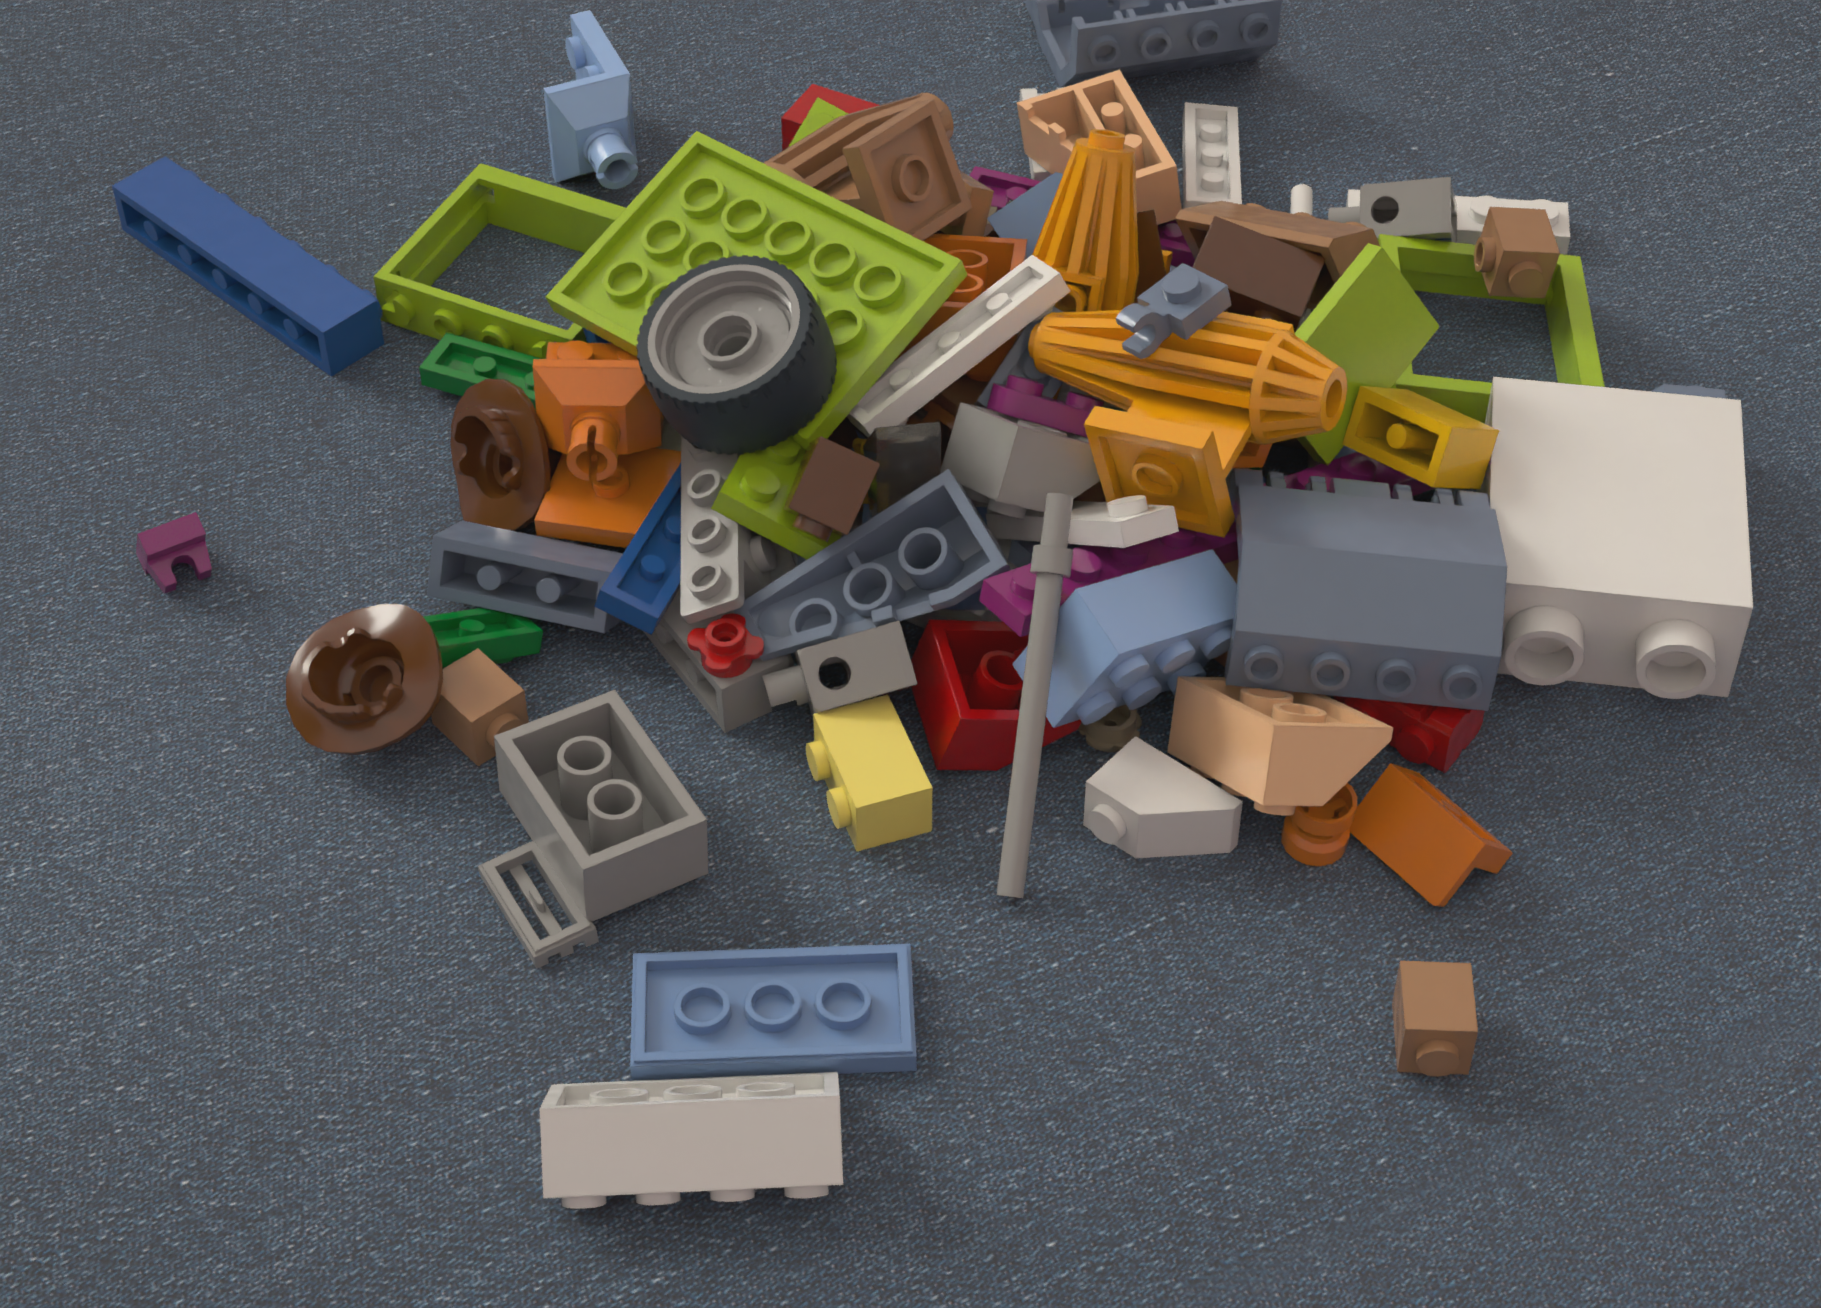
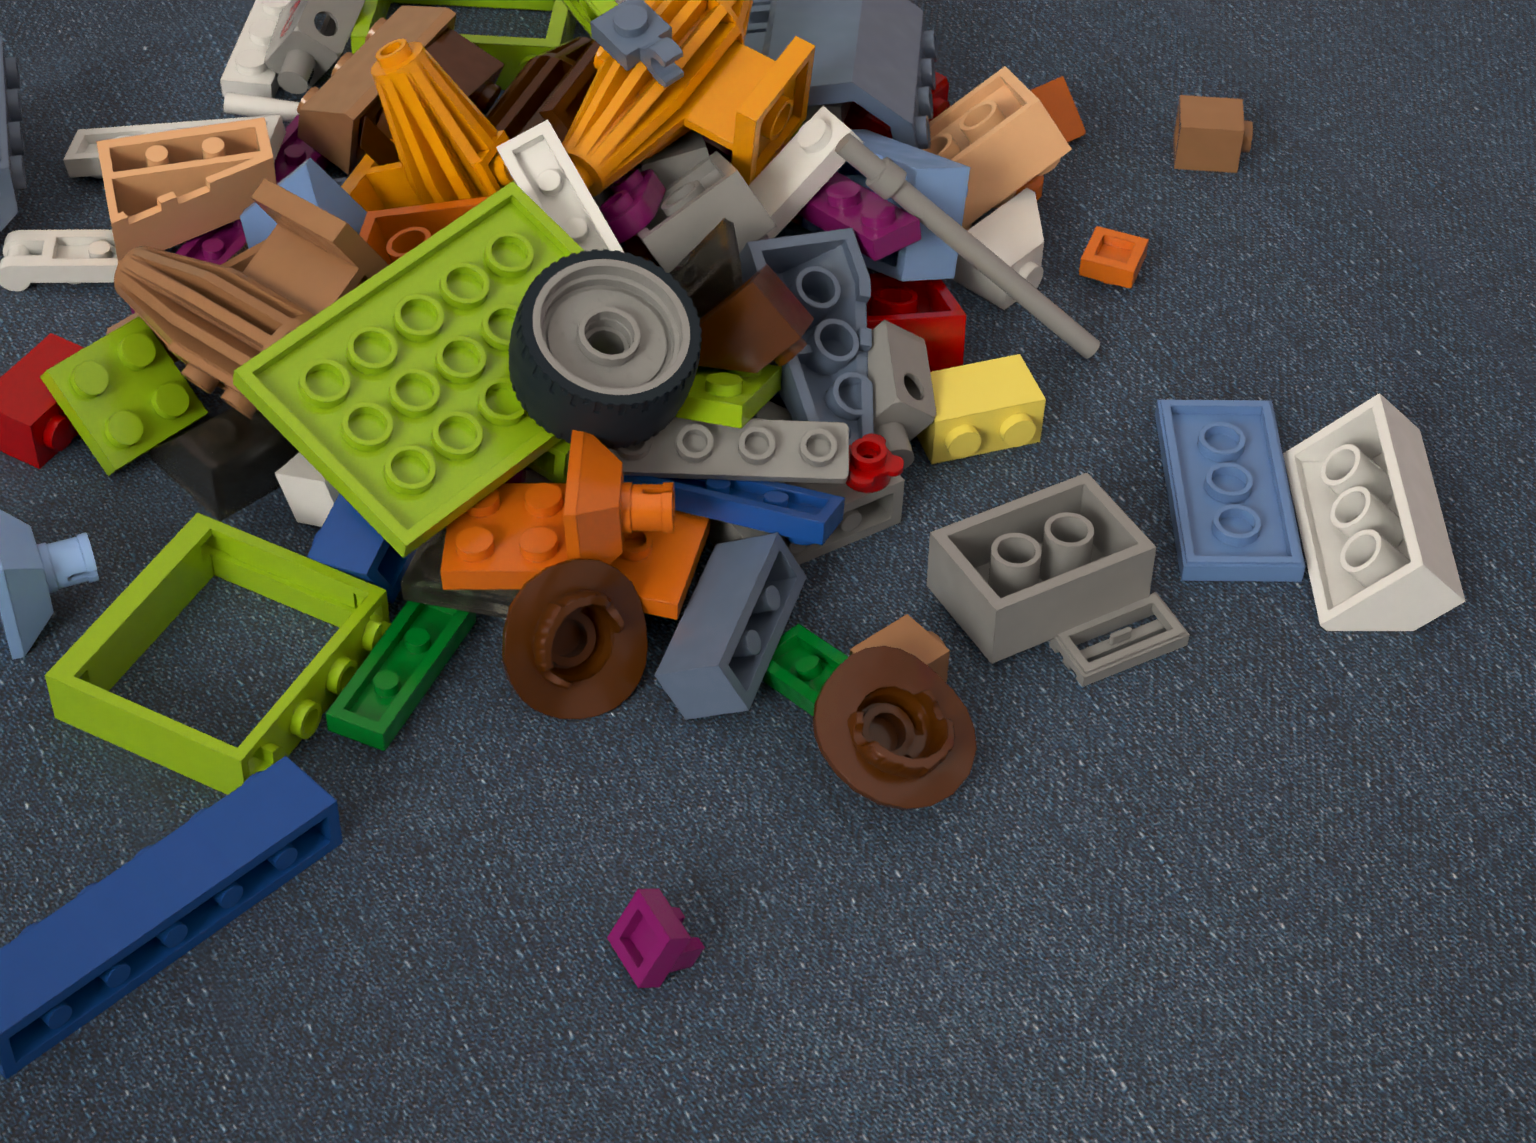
camera: 90 degrees left, 0 degrees up
none -> orange plate [1079,226,1149,289]

